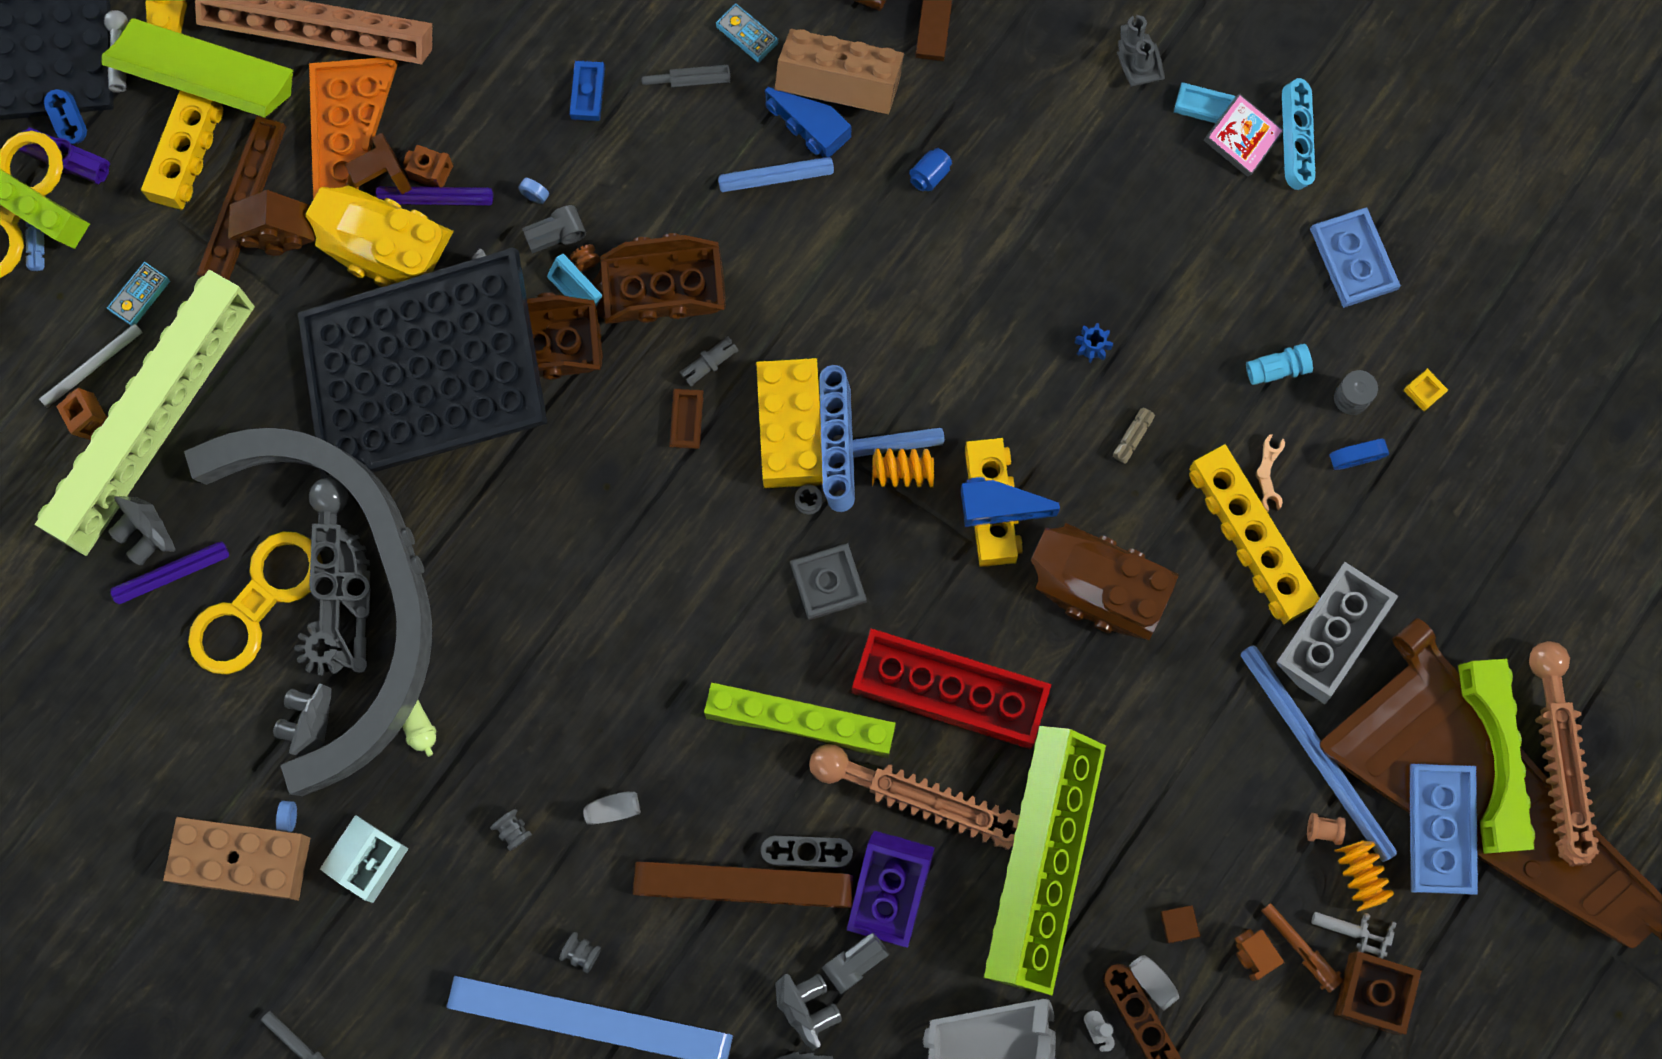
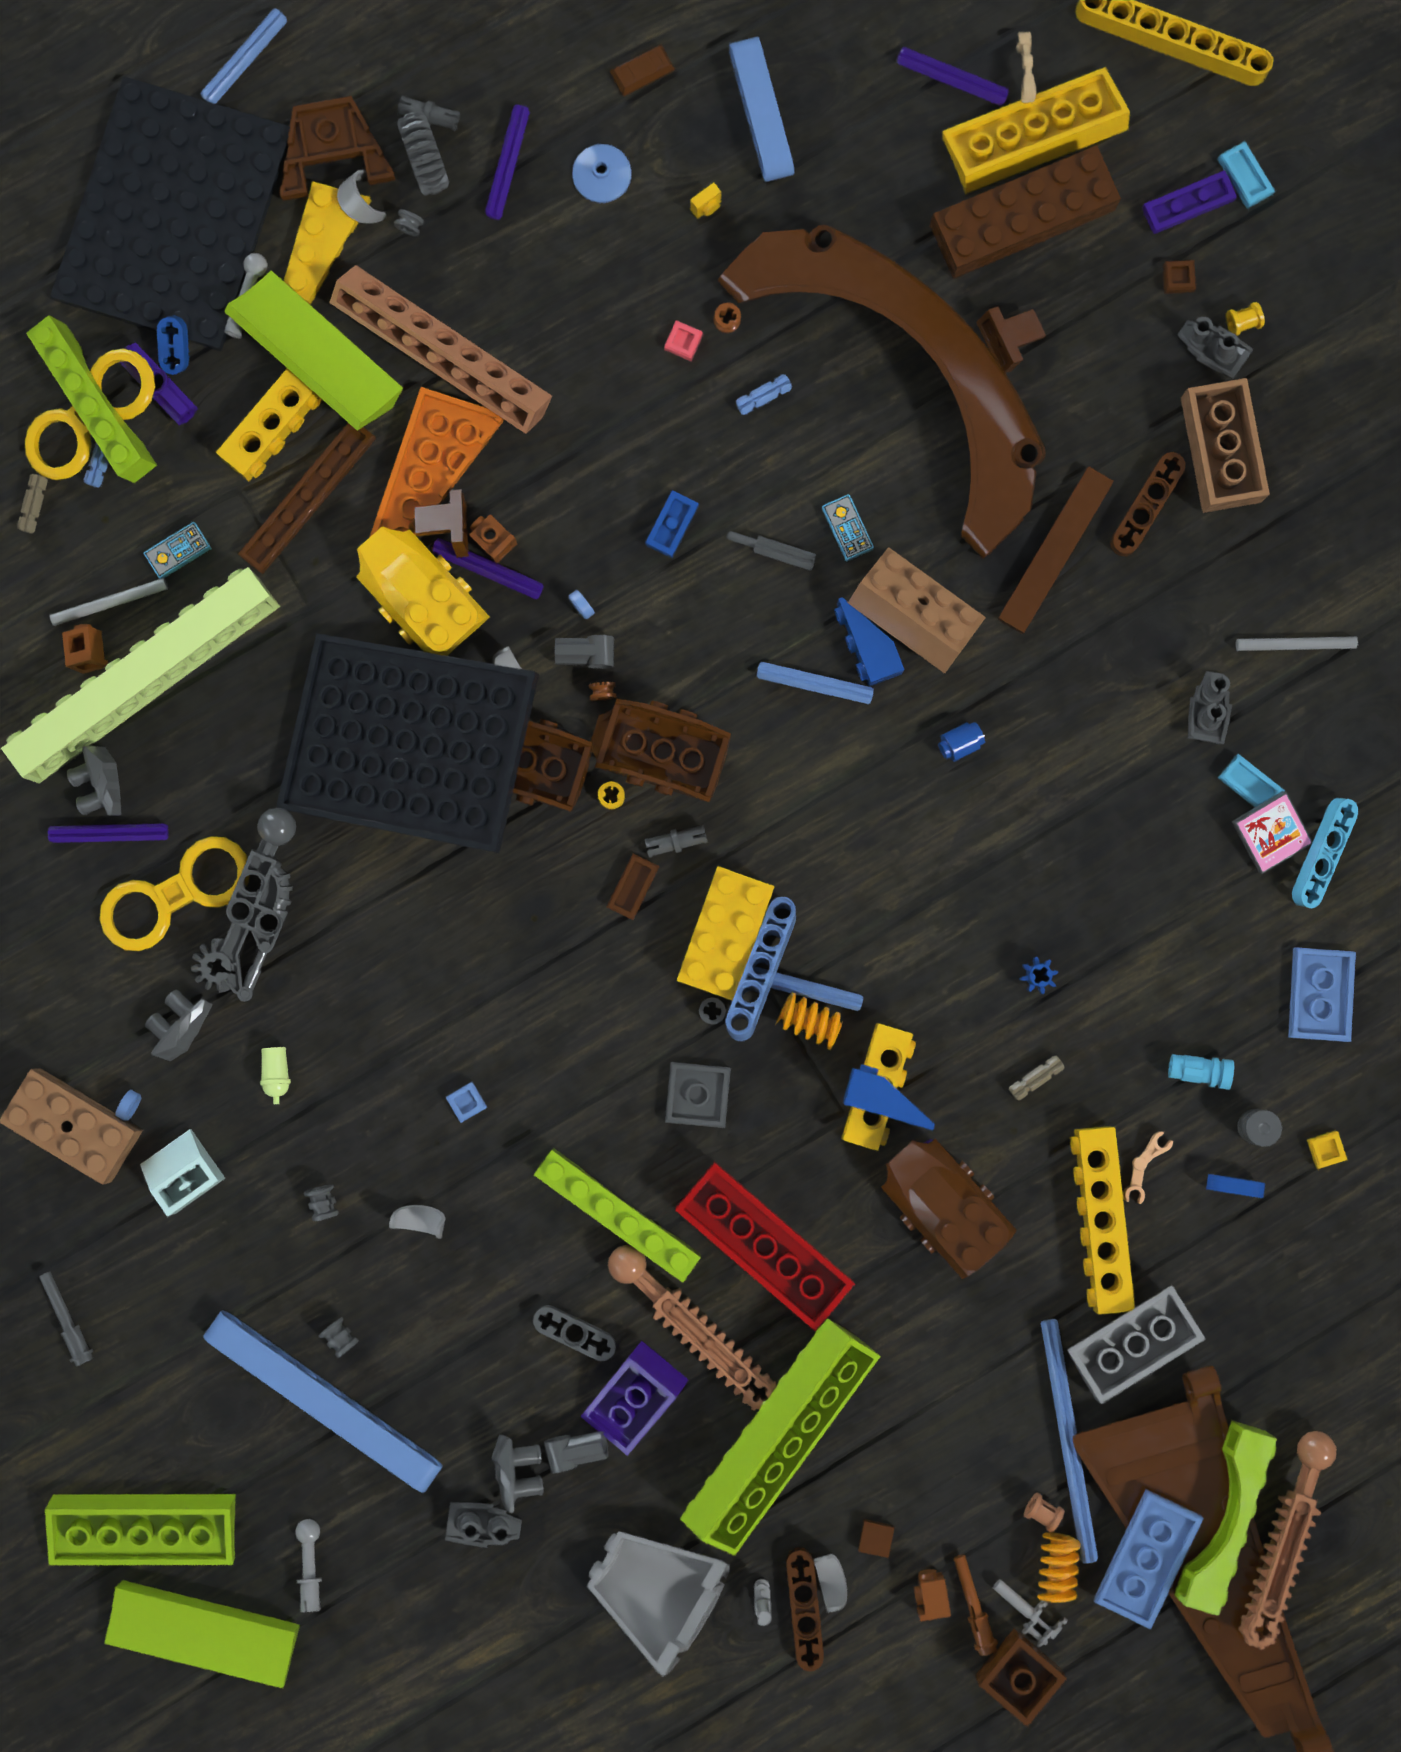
camera: 20 degrees right, 10 degrees up
dark grey arch [184,428,432,796] -> none
reddish brown brick [228,190,315,256] -> none
medium azure tile [547,254,602,307] -> none
reddish brown beam [633,862,854,908] -> none
none -> medium blue tile [446,1081,488,1123]
none -> yellow bush [598,781,625,809]

